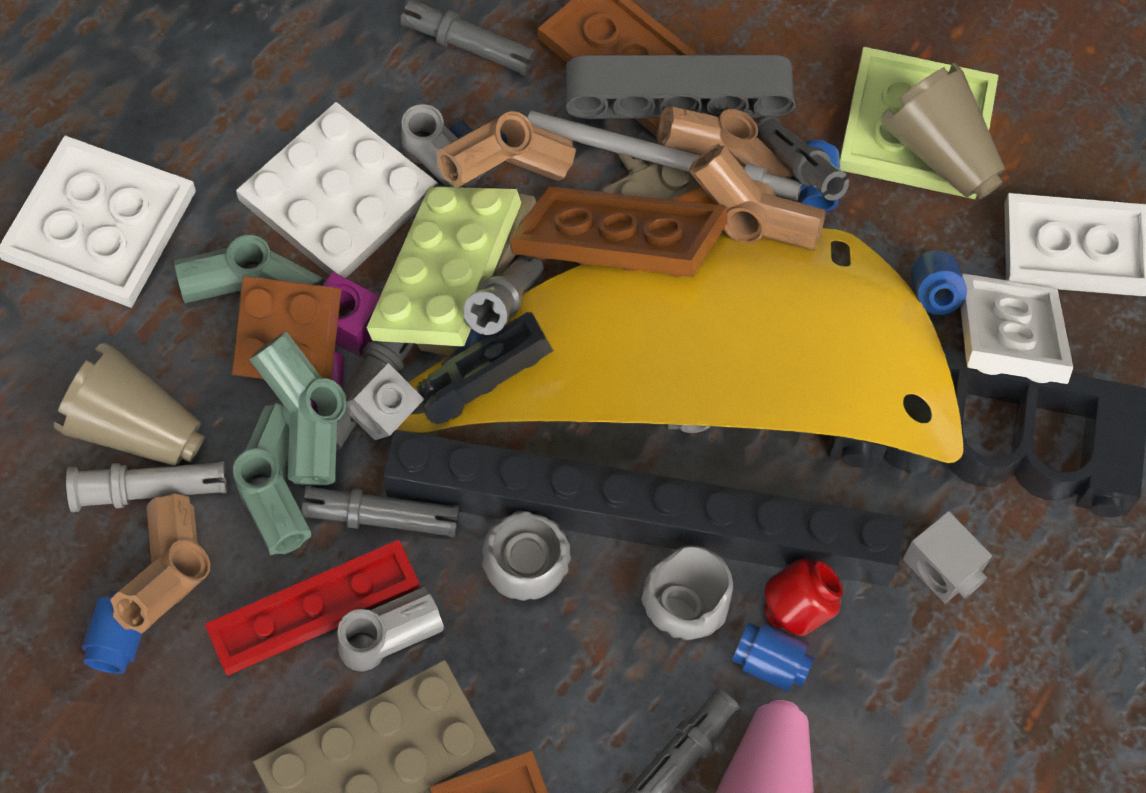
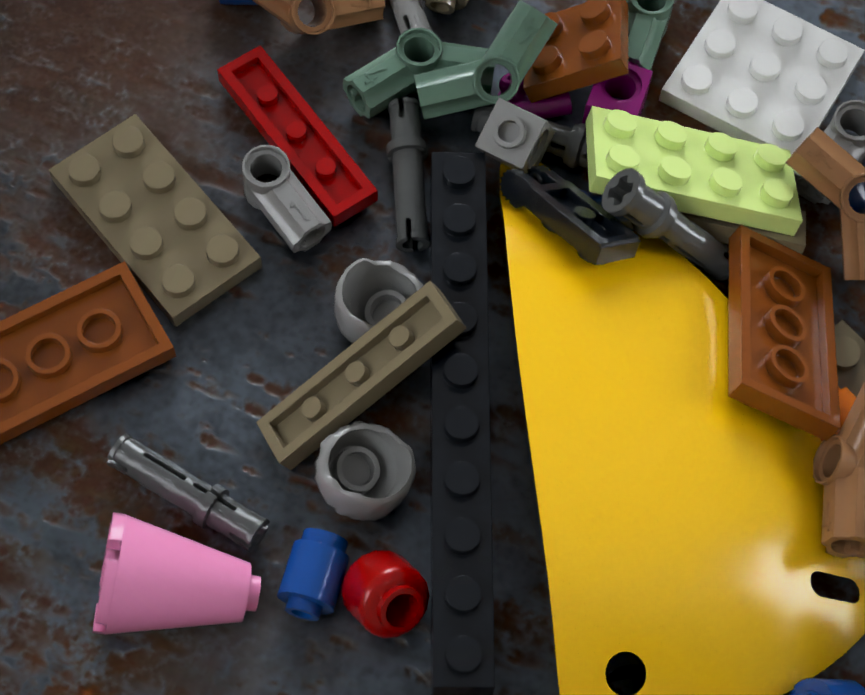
camera: 80 degrees right, 0 degrees up
none -> dark tan plate [256,281,467,470]

